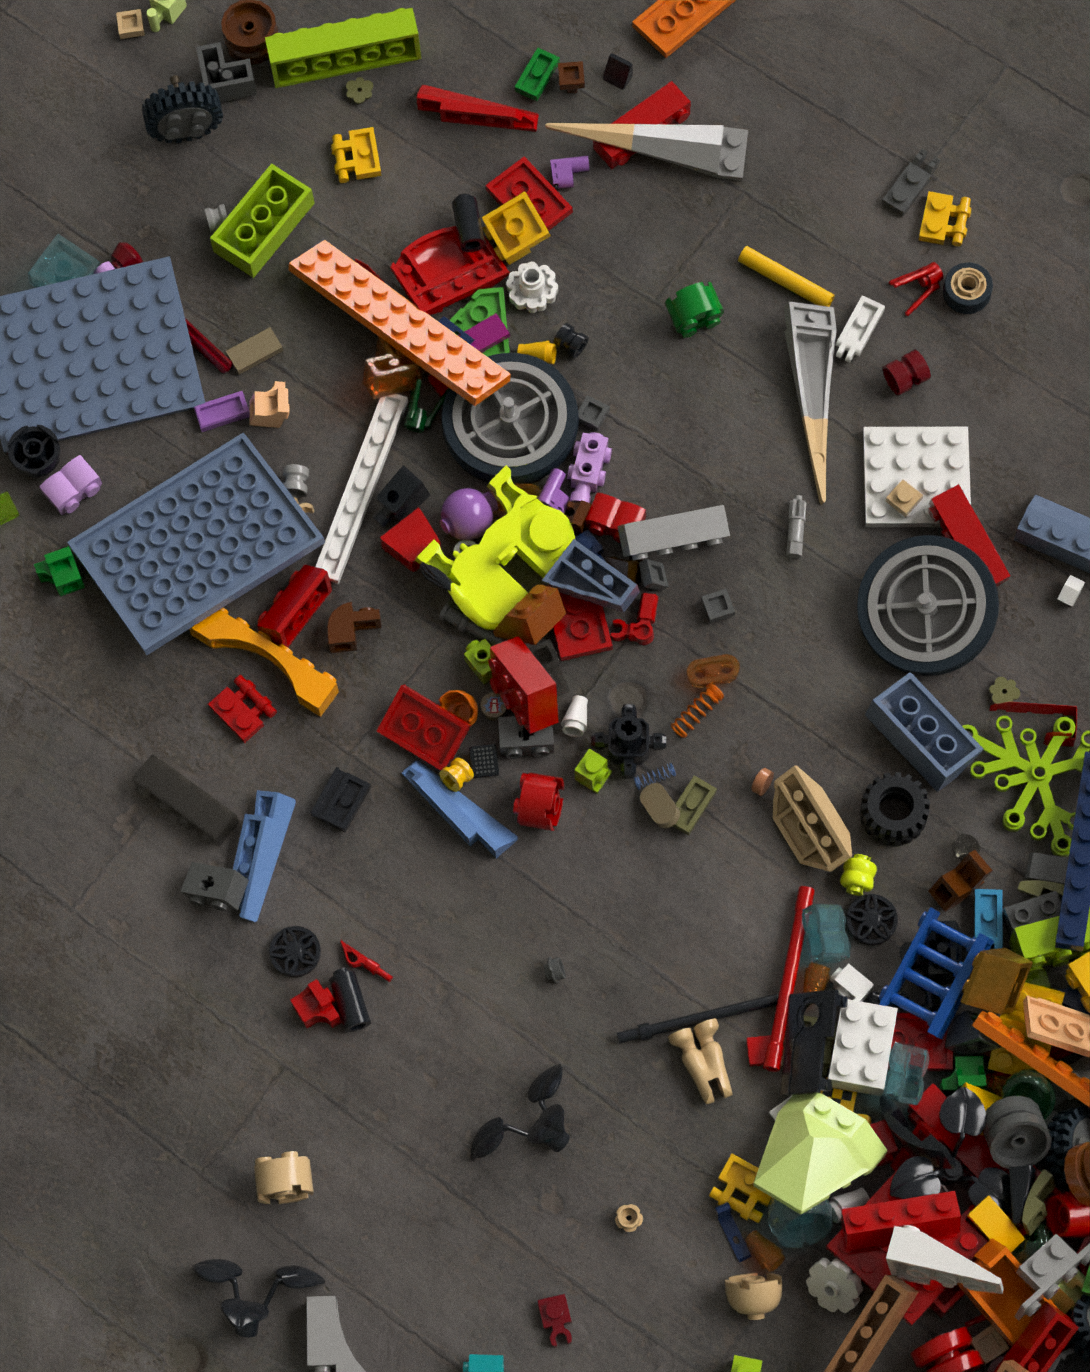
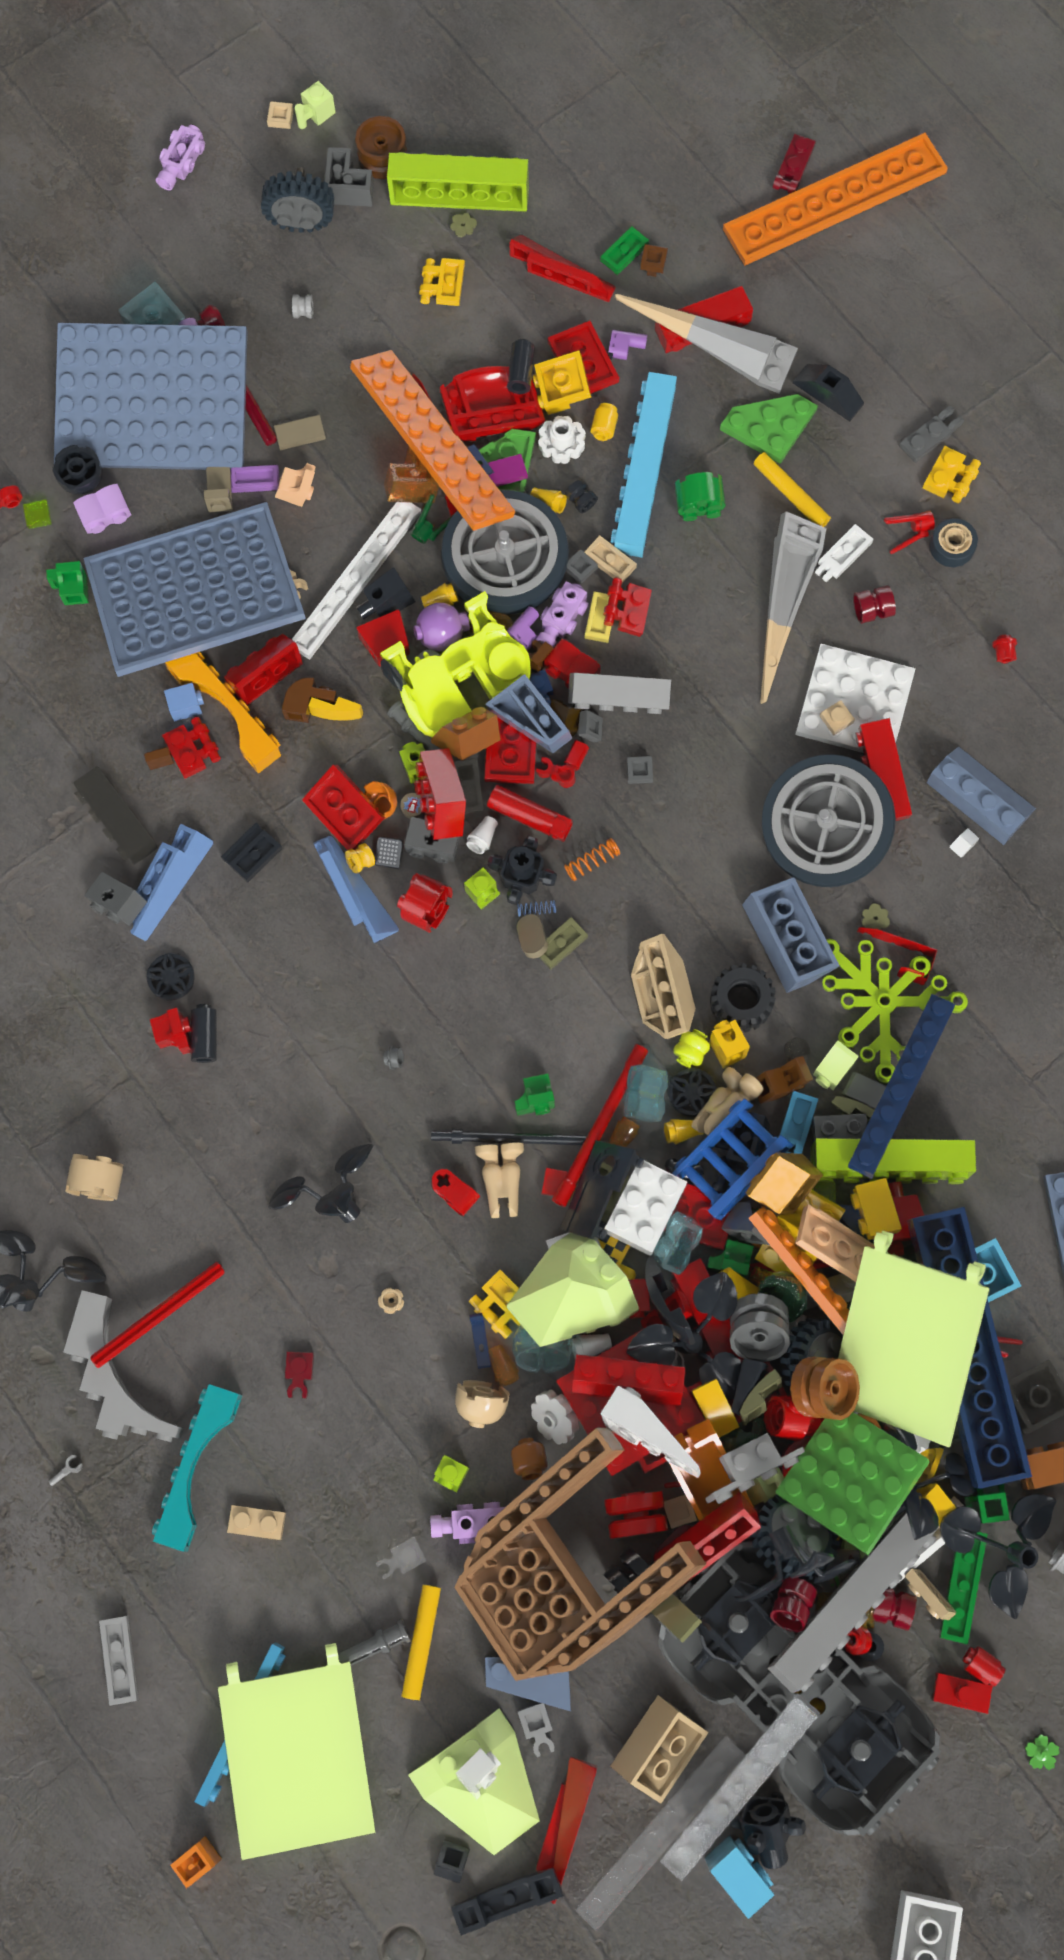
camera: 15 degrees right, 5 degrees up
lime brick [210,163,315,278] -> none
light grey wheel [283,464,309,499] -> none
red hand [340,940,393,982] -> none
black slope [603,53,633,90] -> none
clear orange plate [687,654,740,688] -> none
nougat tile [752,768,774,796] -> none
light grey piece [786,495,806,558] -> none
white brick [829,963,874,1002] -> none
none -> red axle [90,1262,225,1368]
none -> reddish brown tile [144,747,174,770]
none -> lavender brick [156,125,205,191]
none -> medium blue brick [164,683,204,722]
none -> dark tan bracket [204,467,233,512]
none -> yellow slope [308,697,363,720]
none -> yellow cone [421,583,459,608]
none -> red piece [432,1169,480,1217]
none -> red piece [487,785,573,842]
none -> dark orange head [511,1438,548,1480]
none -> green brick [515,1074,555,1116]
none -> tan plate [584,535,637,583]
none -> light yellow tile [585,592,612,643]
none -> yellow brick [591,403,618,441]
none -> red plate [603,578,652,637]
none -> medium azure brick [611,372,677,558]
none -> yellow cone [664,1119,704,1145]
none -> tan piece [692,1067,763,1136]
none -> yellow brick [709,1020,750,1069]
none -> bright green plate [720,394,818,464]
none -> black slope [793,364,864,422]
none -> yellowish green slope [813,1041,859,1090]
none -> red hose [992,635,1017,664]

